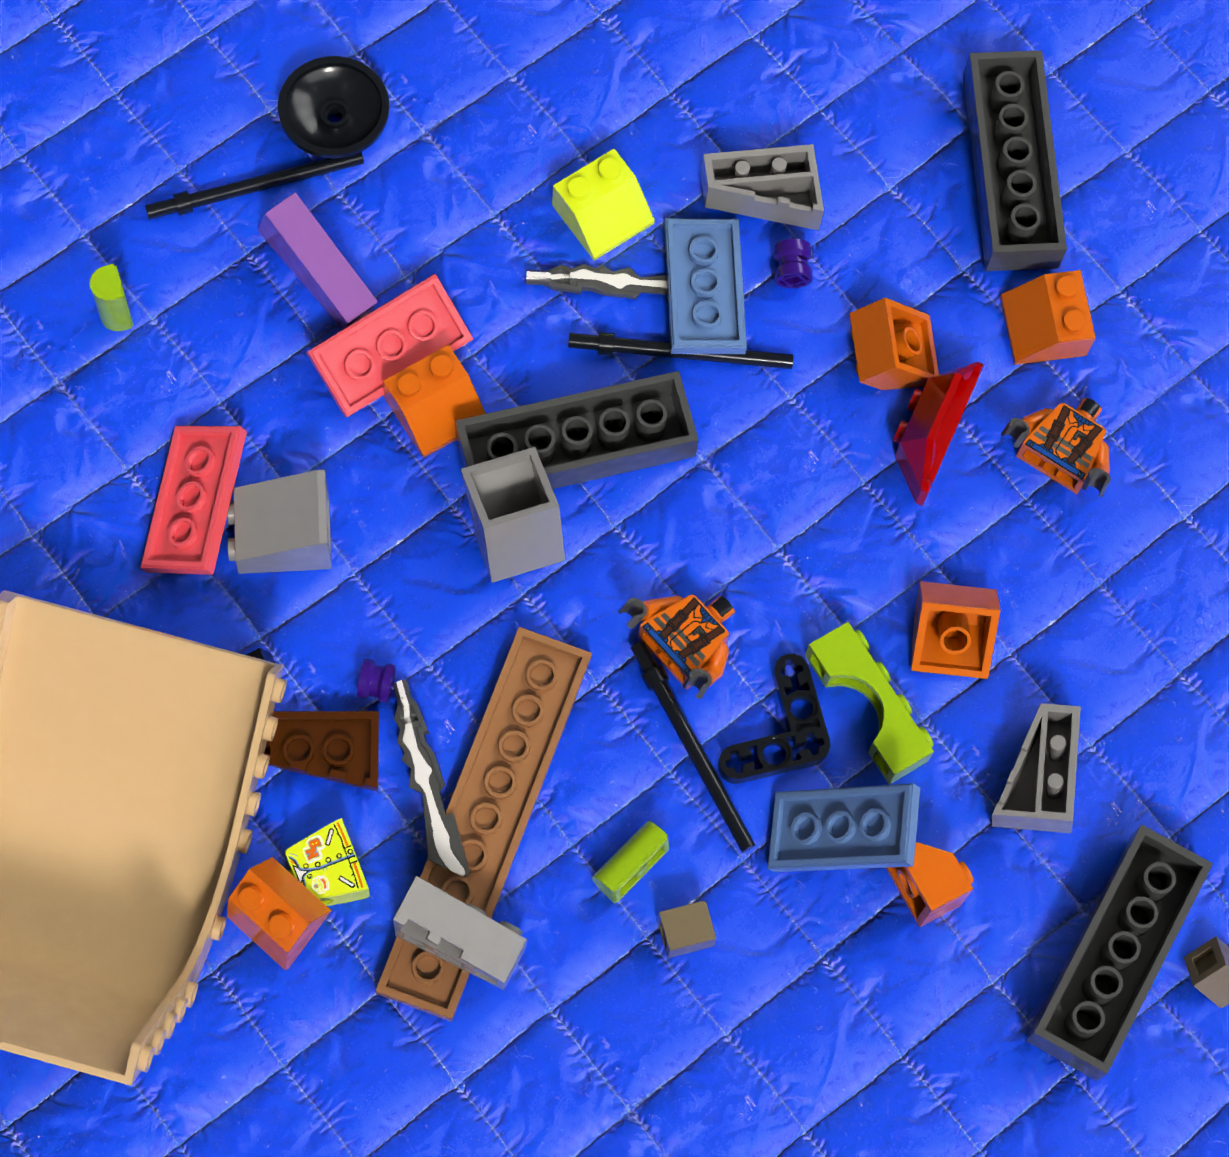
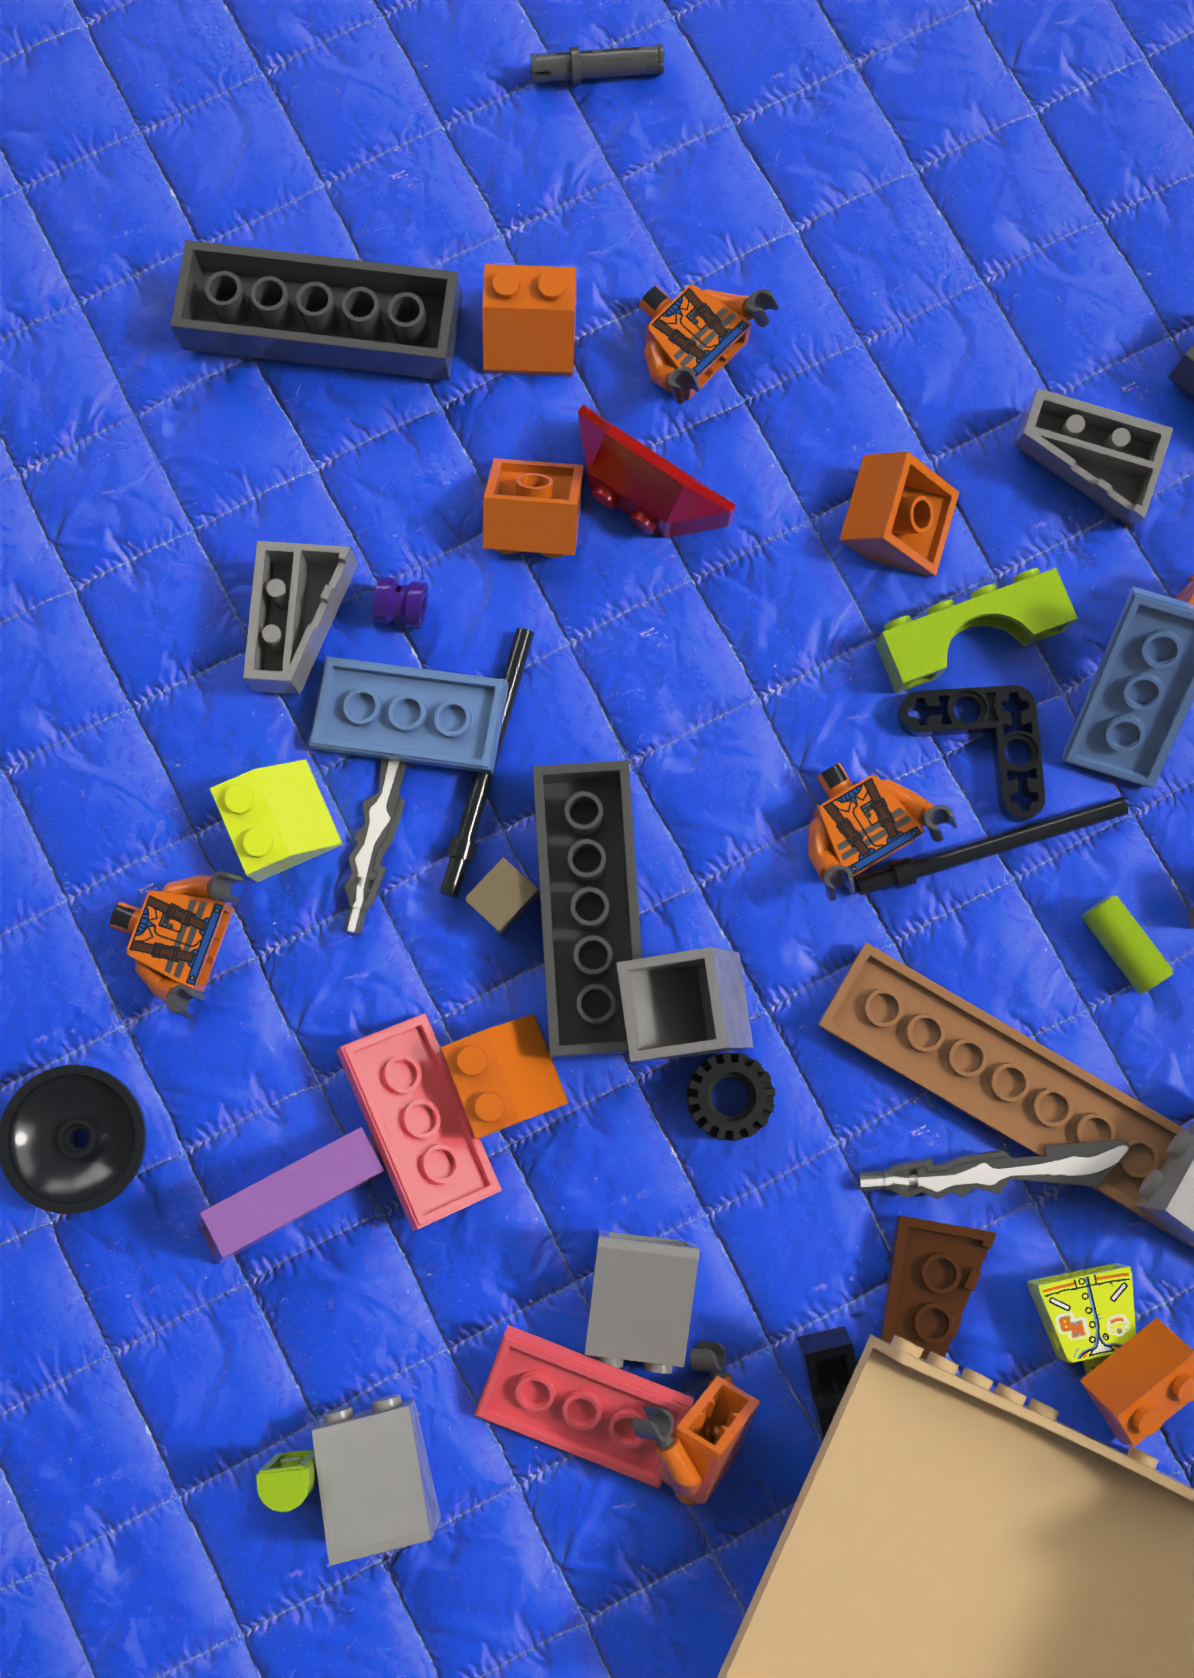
camera: 70 degrees left, 10 degrees up
black bar [145,152,364,220] -> none
dark purple wheel [356,659,396,703] -> none
none -> torso [110,871,244,1020]
none -> light grey slope [311,1394,441,1566]
none -> dark tan panel [466,857,540,936]
none -> orange torso [632,1341,761,1505]
none -> black tyre [686,1052,776,1141]

